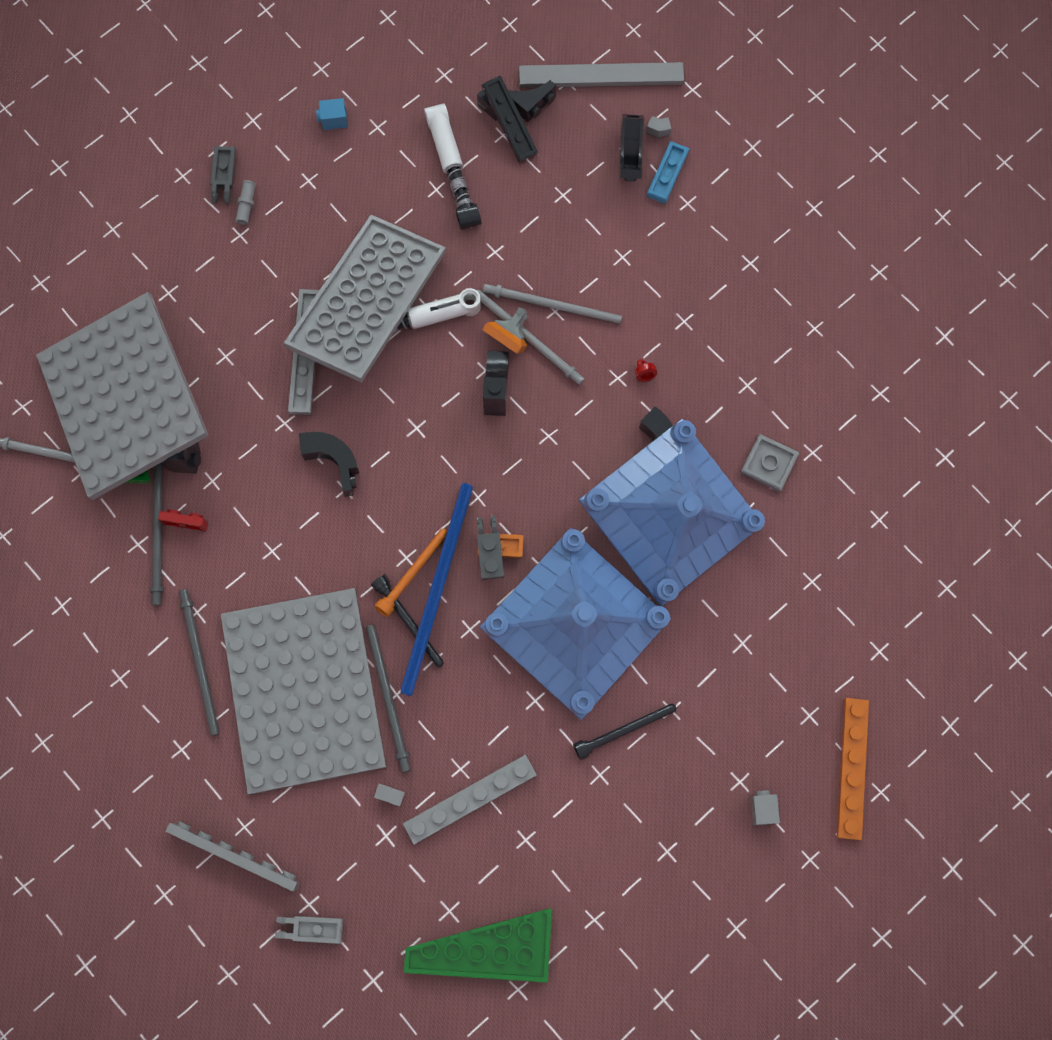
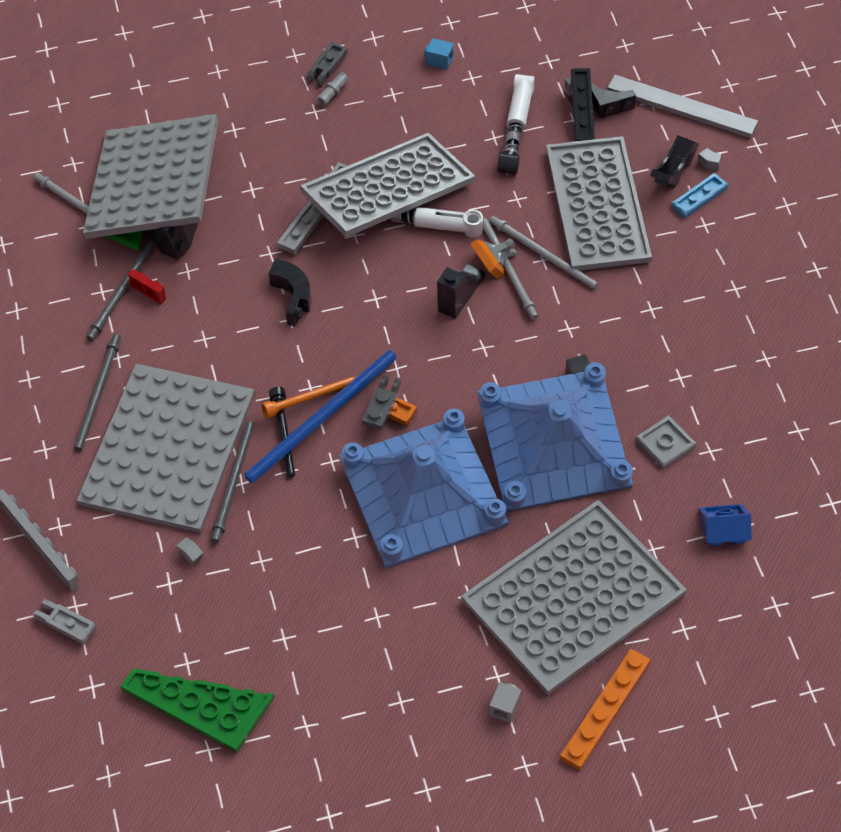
camera: 30 degrees right, 20 degrees down
light grey plate [403,755,537,845] -> none
black piece [573,704,676,761] -> none
red tile [635,359,657,382] -> none
none -> light grey plate [461,500,687,695]
none -> light grey plate [546,136,652,270]
none -> blue slope [699,504,752,546]

